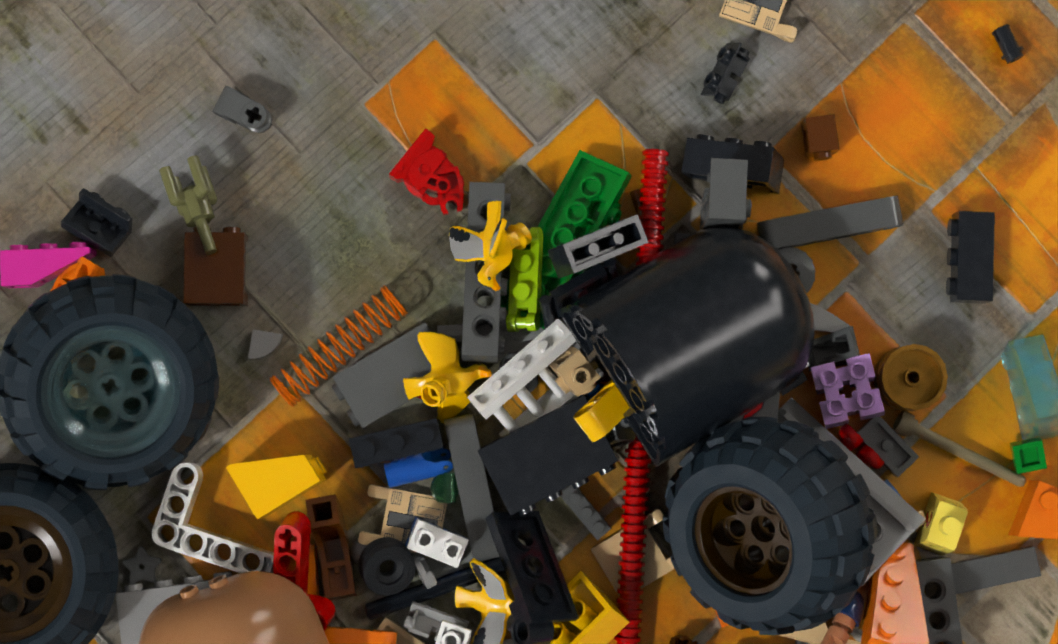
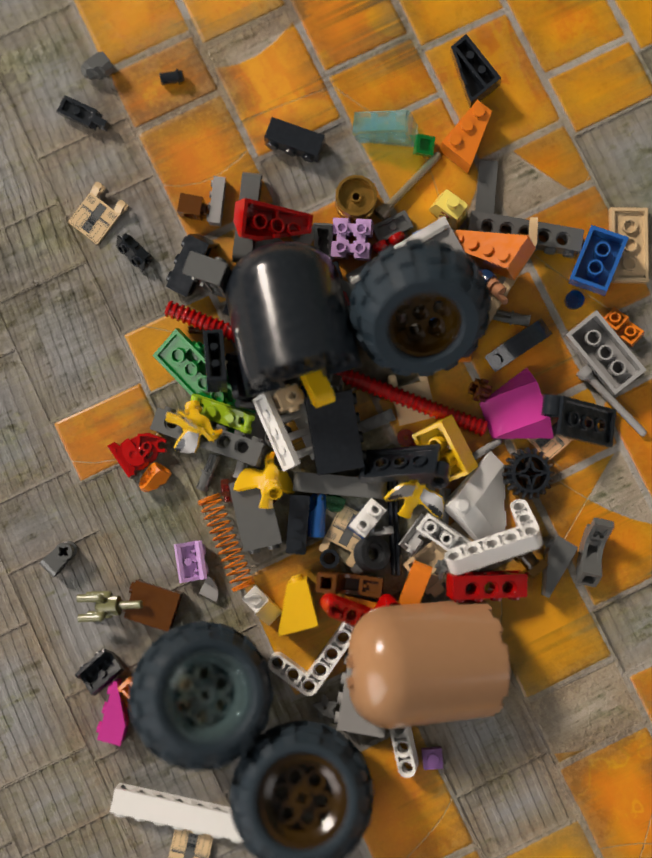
camera: 70 degrees left, 0 degrees up
none -> orange rock [139,462,172,492]
none -> lavender bracket [174,540,209,583]
none -> dark grey axle [196,454,220,492]
none -> light grey piece [207,176,227,227]
none -> clear red piece [221,479,231,503]
none -> red wedge [233,198,313,241]
none -> white slope [242,585,282,626]
none -> black piece [320,549,339,569]
none -> clear red piece [397,429,417,447]

